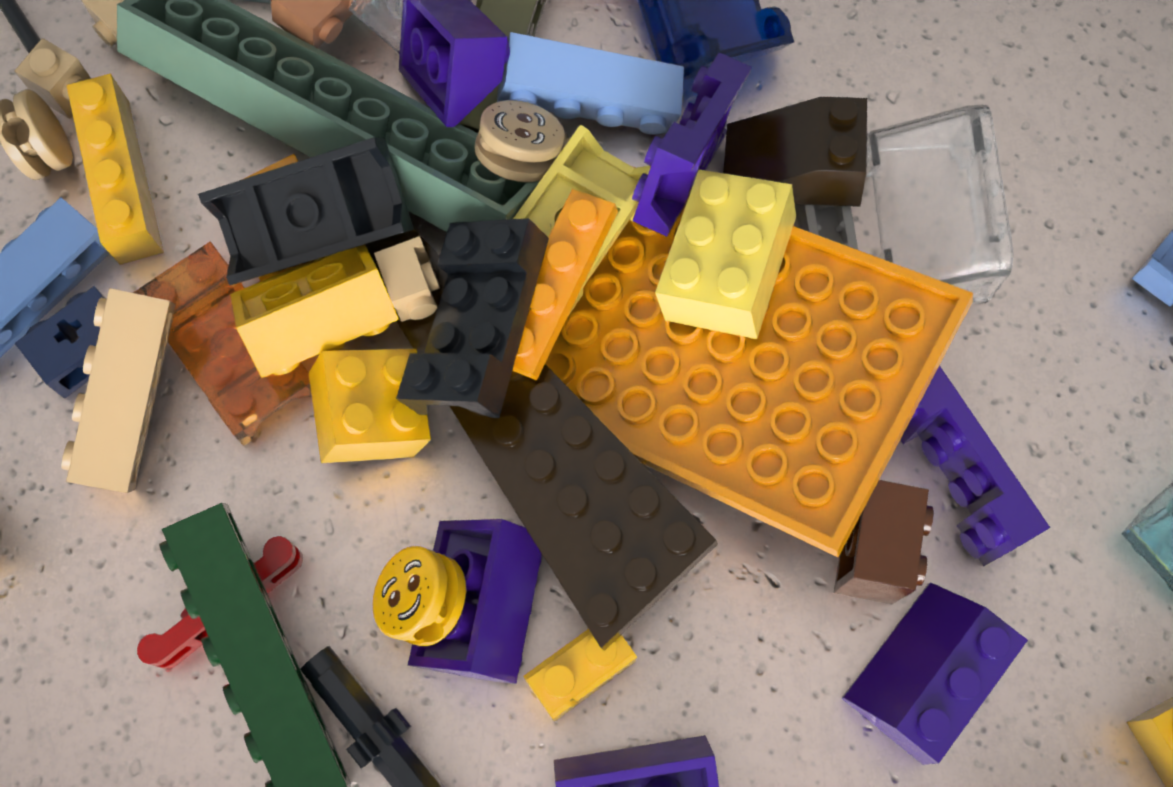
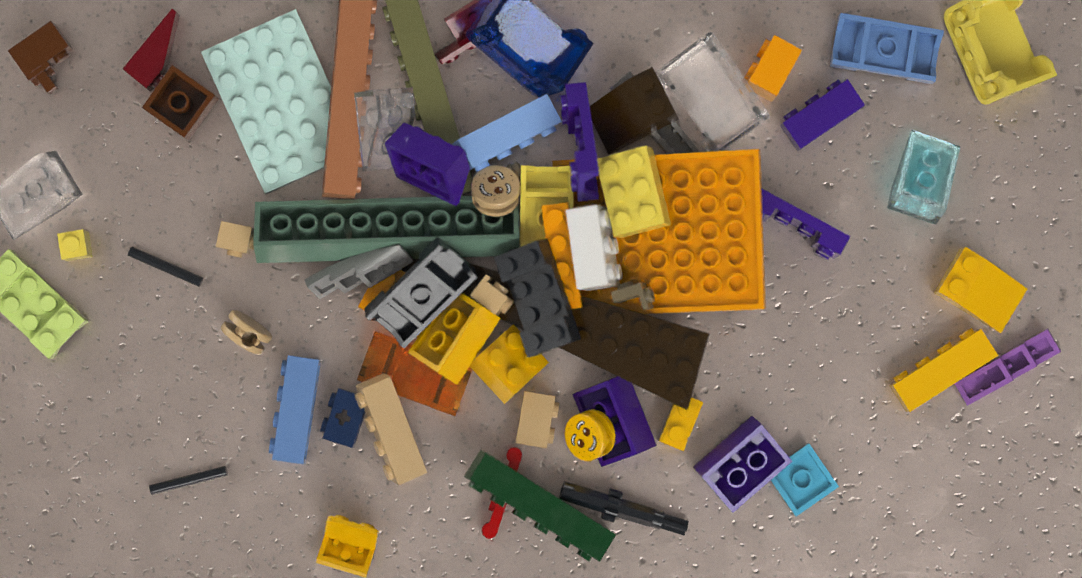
camera: 35 degrees left, 15 degrees up
tan brick [14,38,91,119] -> none
yellow brick [66,73,164,265] -> none
reddish brown brick [834,480,934,605] -> none
dark purple slope [842,582,1028,765] -> none
none -> light grey slope [304,245,414,299]
none -> tan brick [516,391,560,448]
none -> white brick [566,205,623,291]
none -> dark tan bracket [611,281,655,310]
none -> light orange brick [744,35,802,102]
none -> dark purple brick [780,79,865,151]

